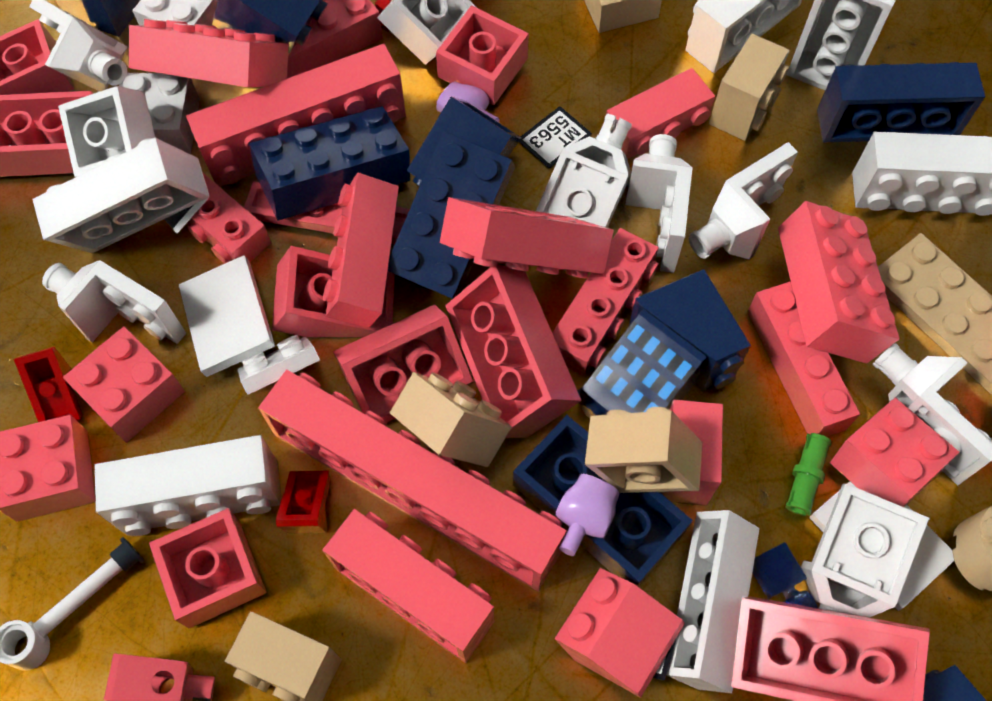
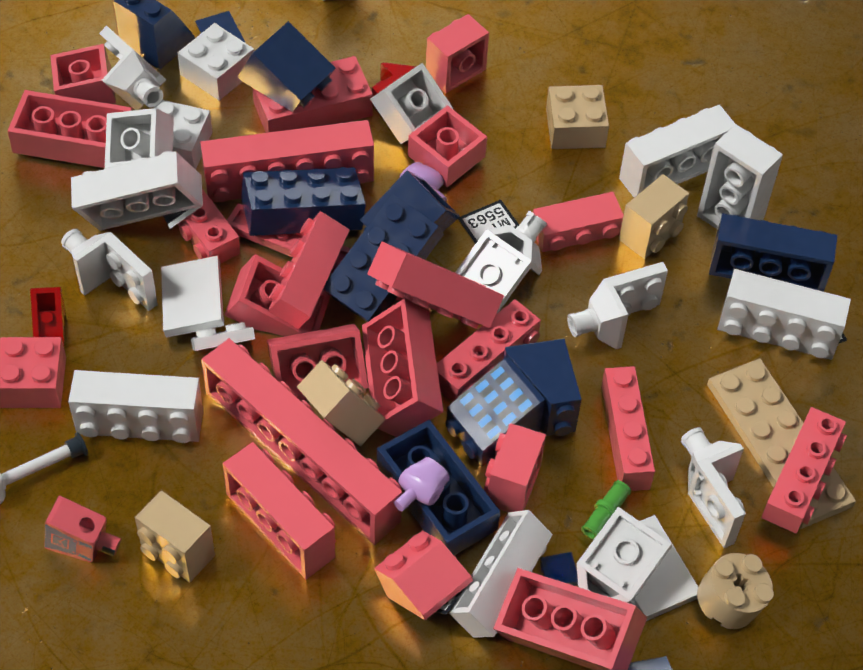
camera: 10 degrees right, 10 degrees down
coral brick [63,326,185,443] -> none
coral brick [129,19,289,87] -> none
coral brick [149,508,267,629] -> none
red slope [276,470,330,534] -> none
tan brick [585,407,703,493] -> none
white plate [625,134,693,273] -> none
coral brick [778,201,900,364] -> none
coral brick [830,397,959,507] -> none

